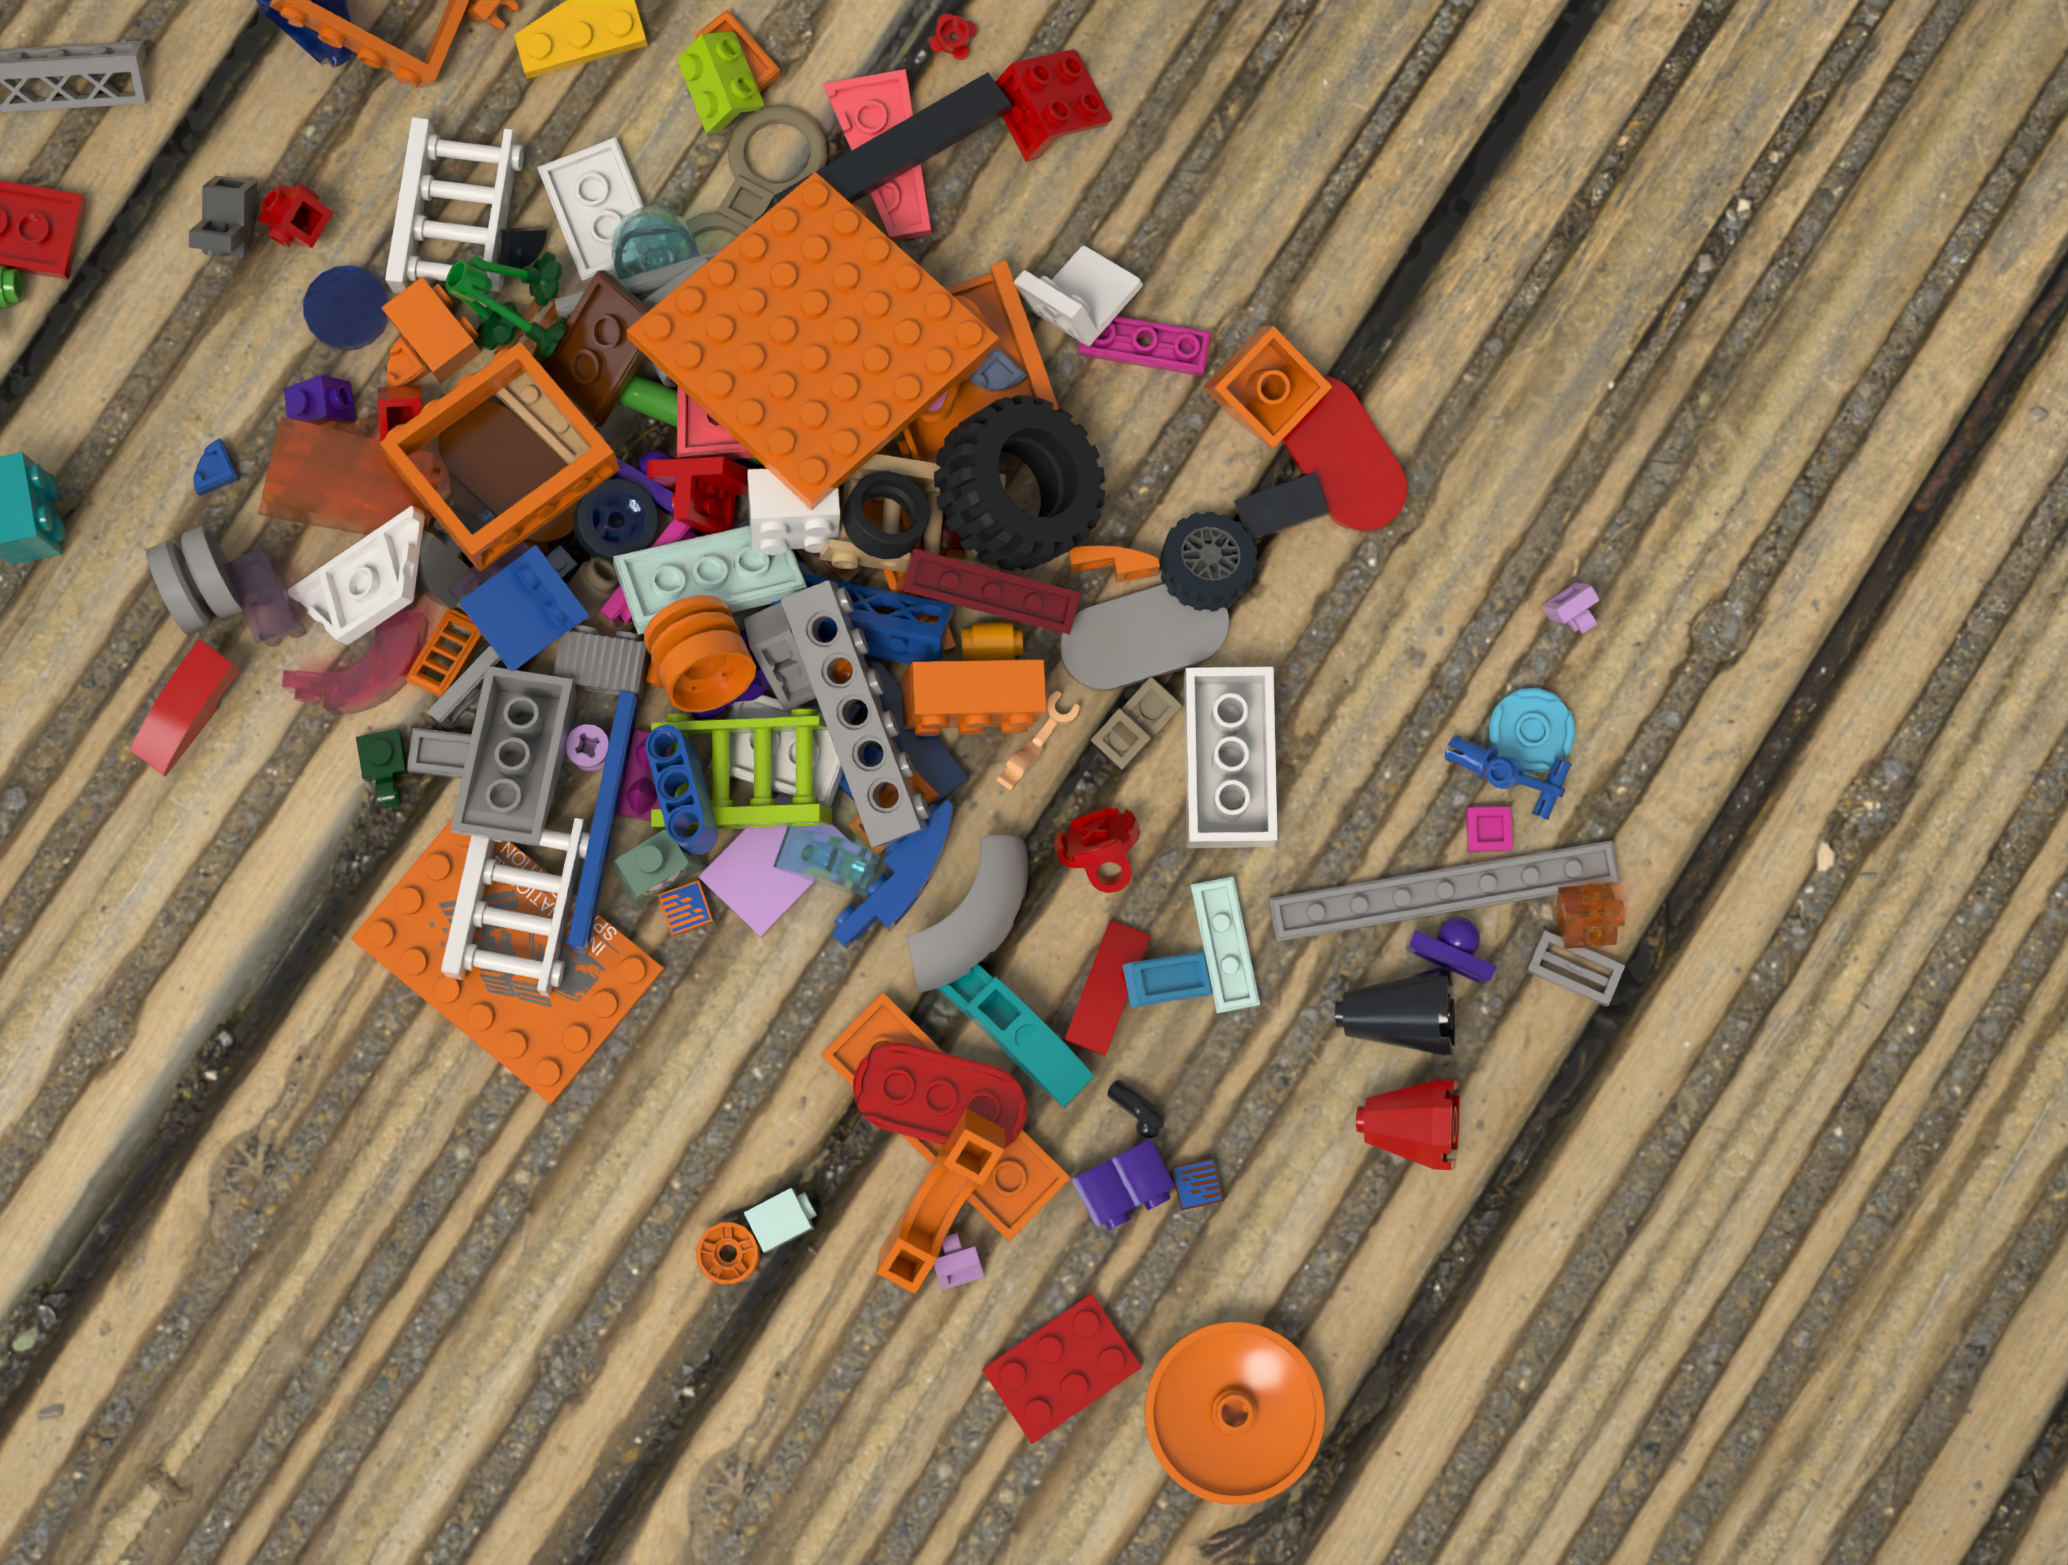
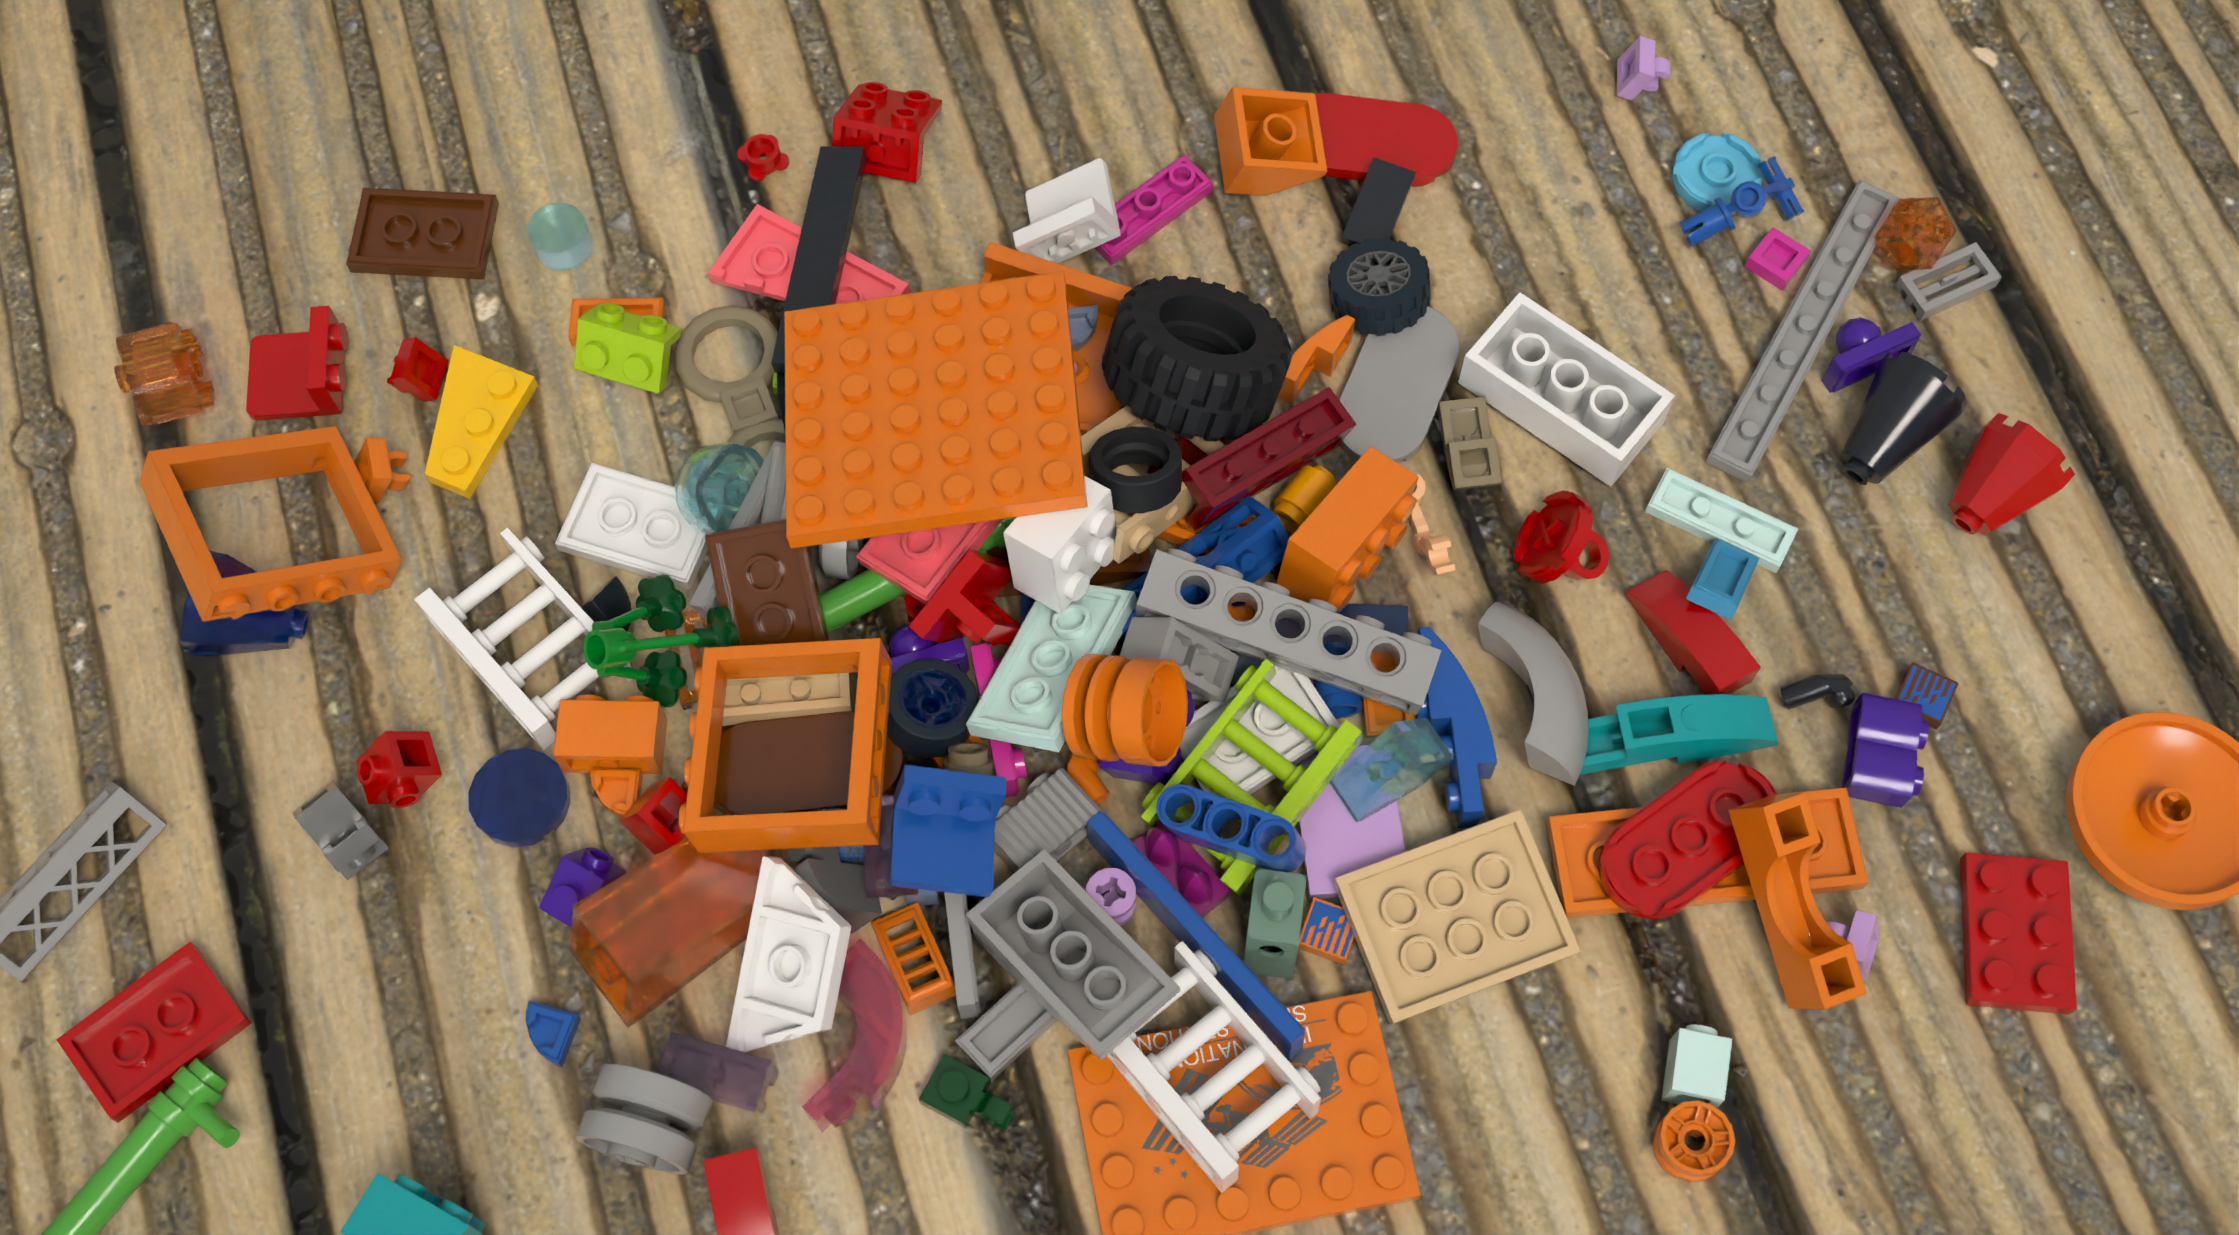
camera: 50 degrees left, 15 degrees down
none -> tan plate [1332,809,1581,1025]

